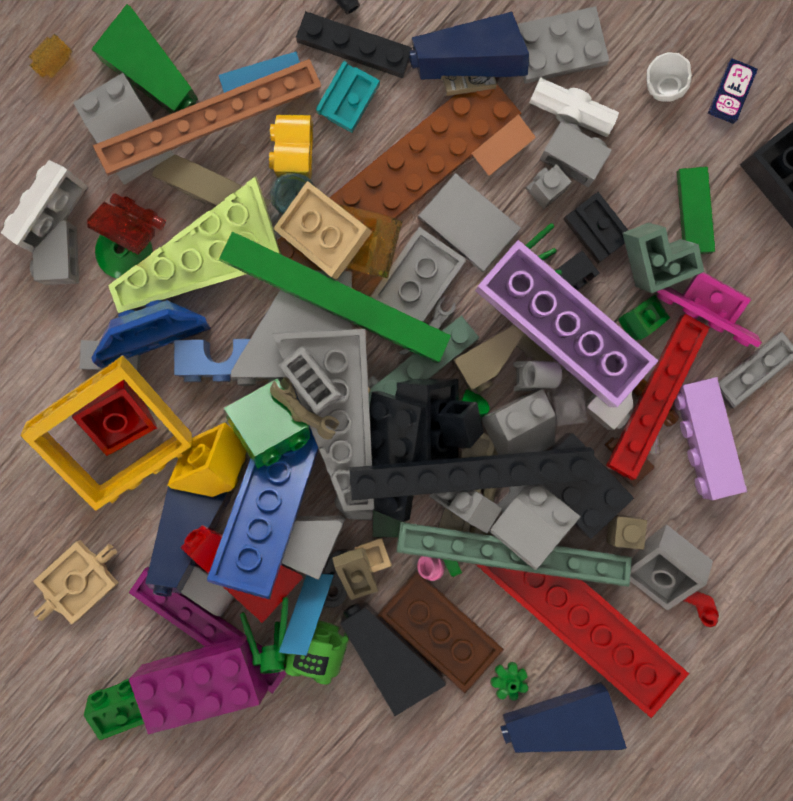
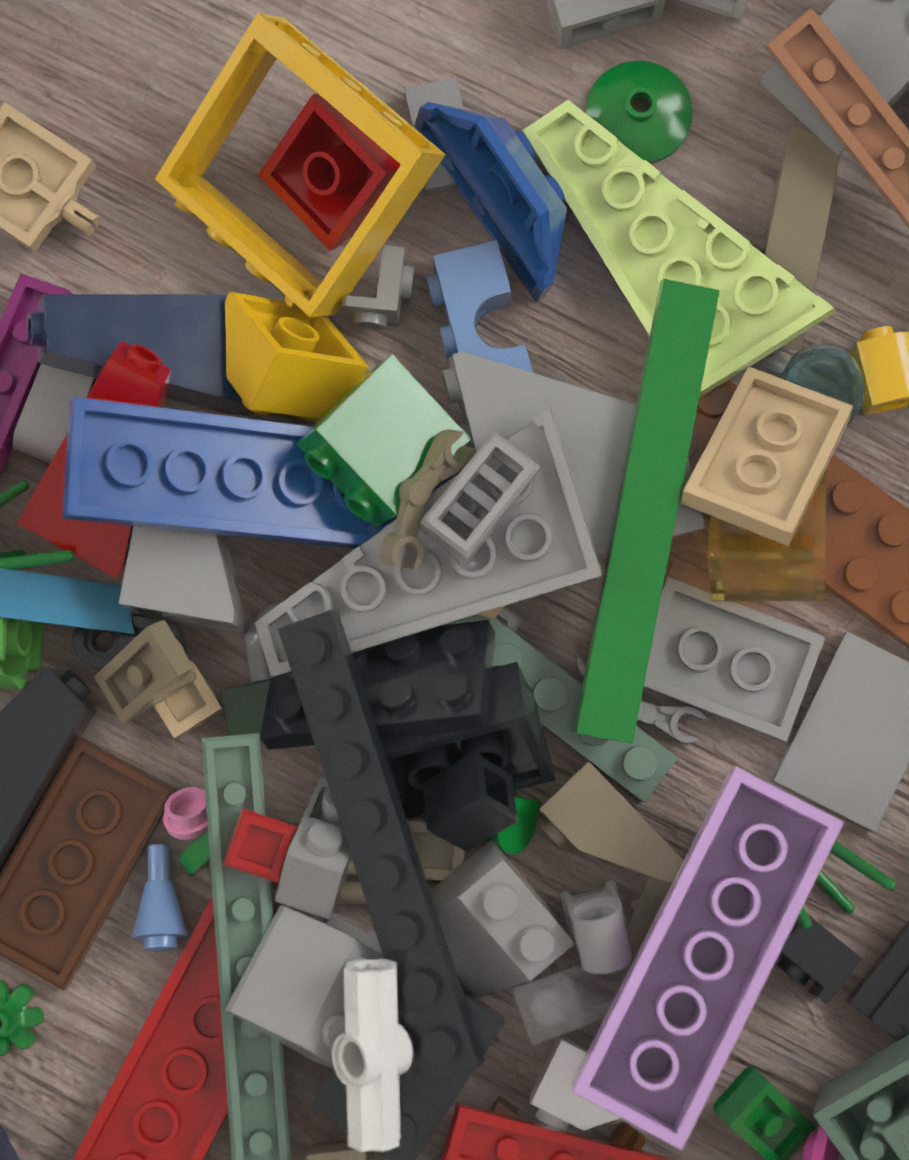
camera: 80 degrees right, 5 degrees down
clear red plate [87,193,166,255] -> none
none -> medium blue cone [132,844,189,952]
none -> red tile [222,807,298,883]
none -> white piece [332,959,413,1152]
none -> light grey bracket [342,245,415,331]

